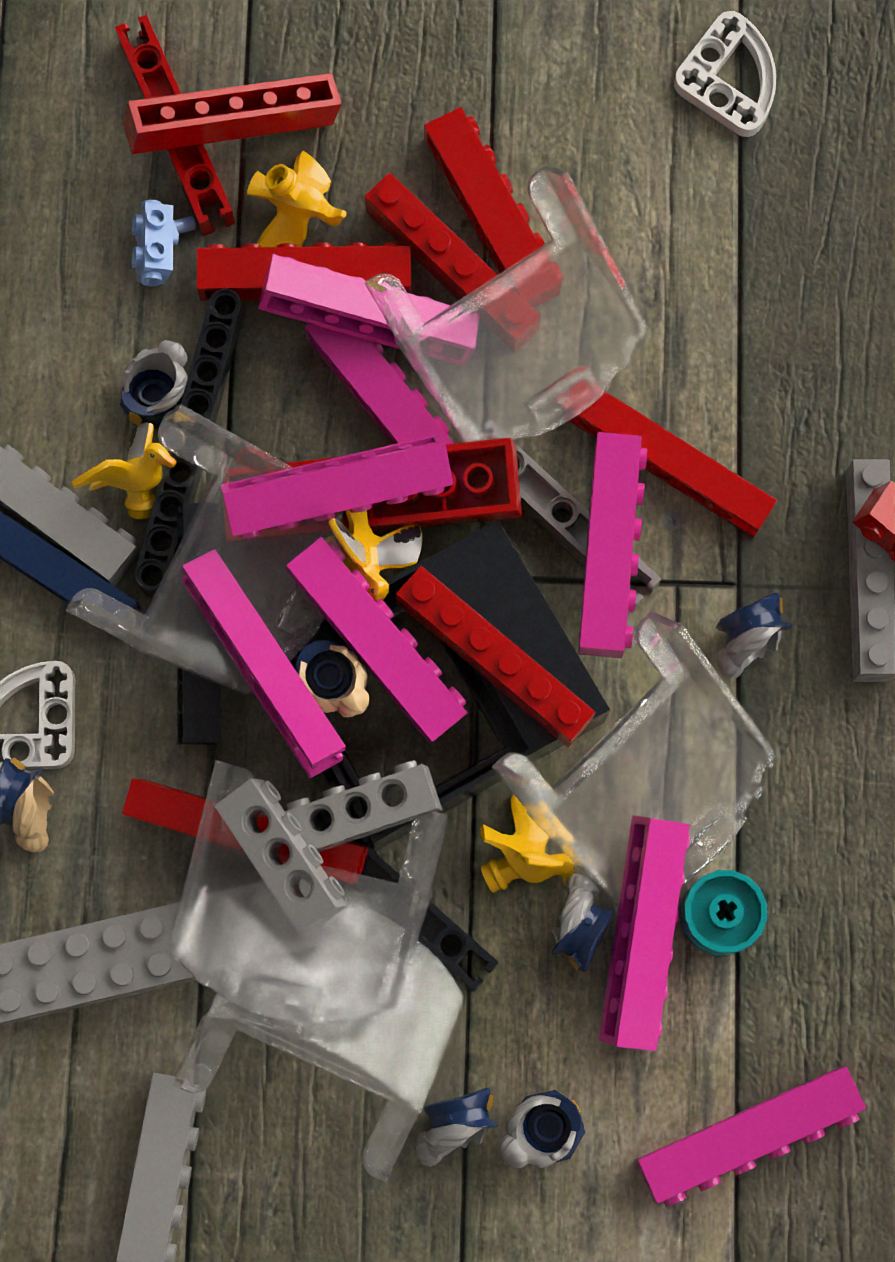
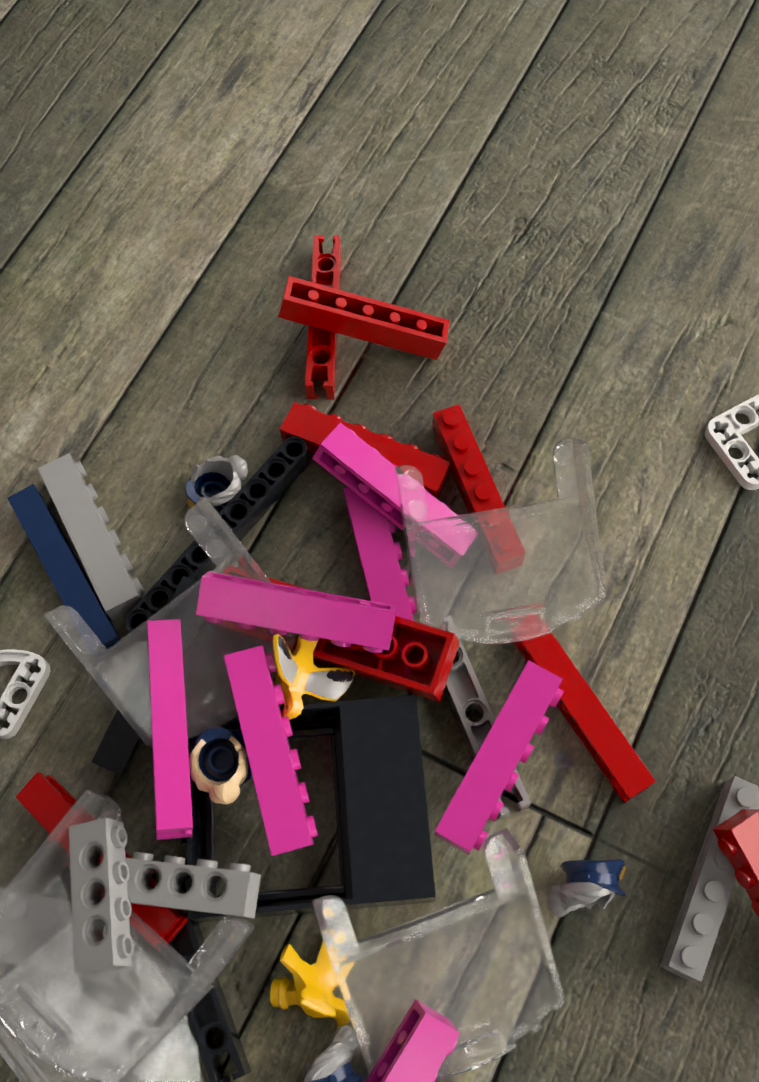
camera: 30 degrees right, 10 degrees down
yellow animal [72,422,176,519] -> none
light blue brick [131,200,196,287] -> none
yellow animal [246,151,346,247] -> none
red brick [396,566,595,748] -> none
red brick [424,107,564,309] -> none

